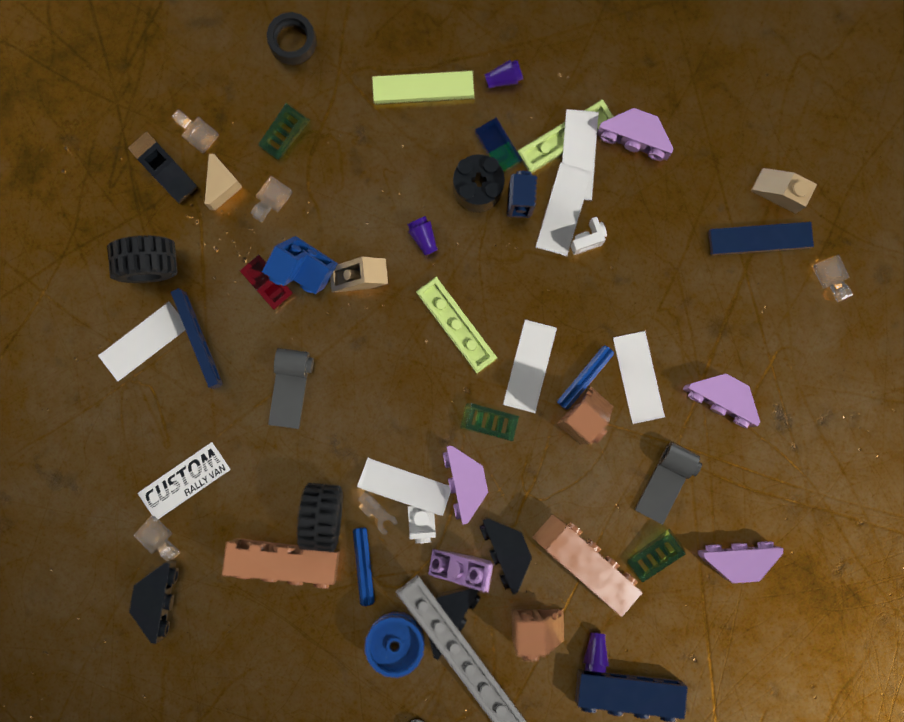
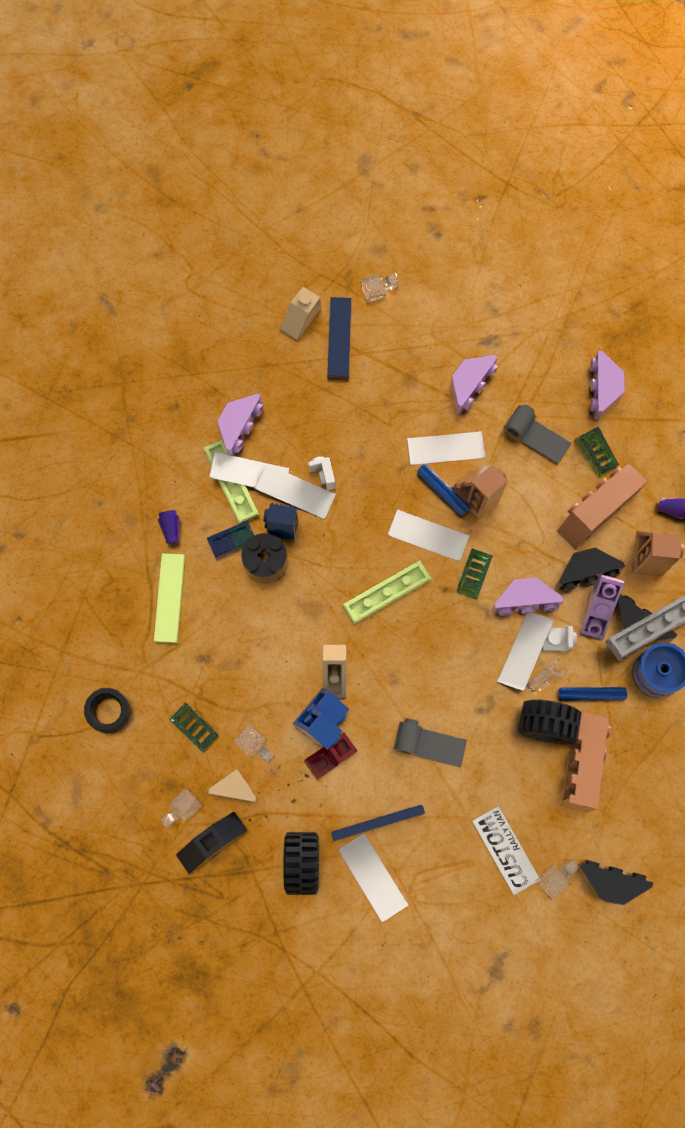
camera: 80 degrees left, 10 degrees down
dark purple cone [407,216,438,256] -> none

